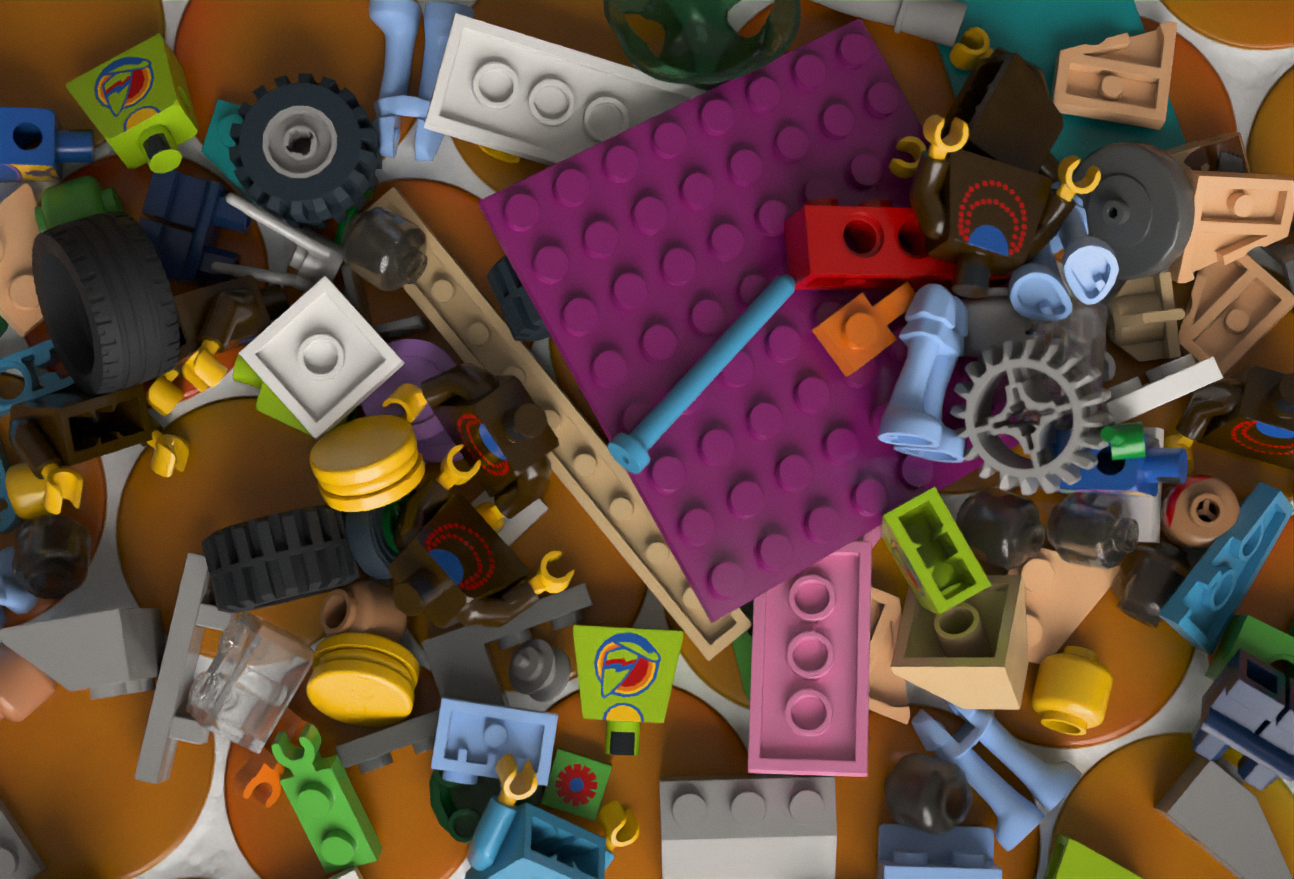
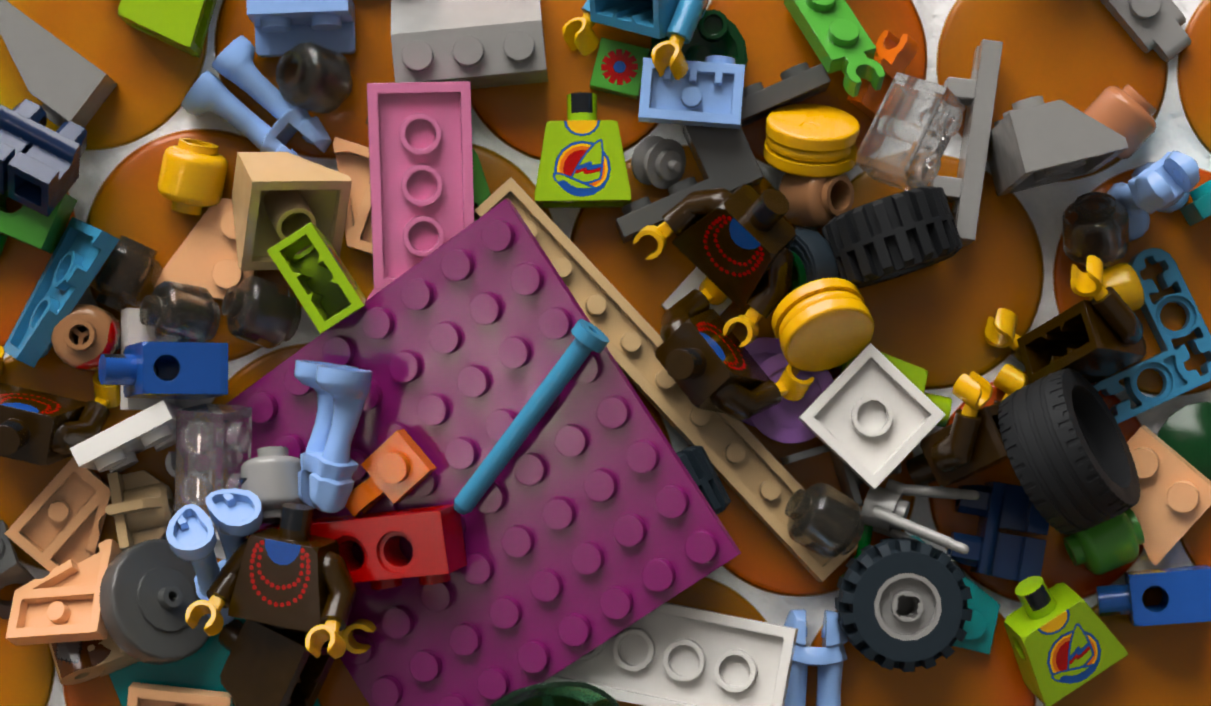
camera: 170 degrees right, 0 degrees up
light grey gear [950,334,1114,496] -> none
green hand [1100,422,1146,460] -> none

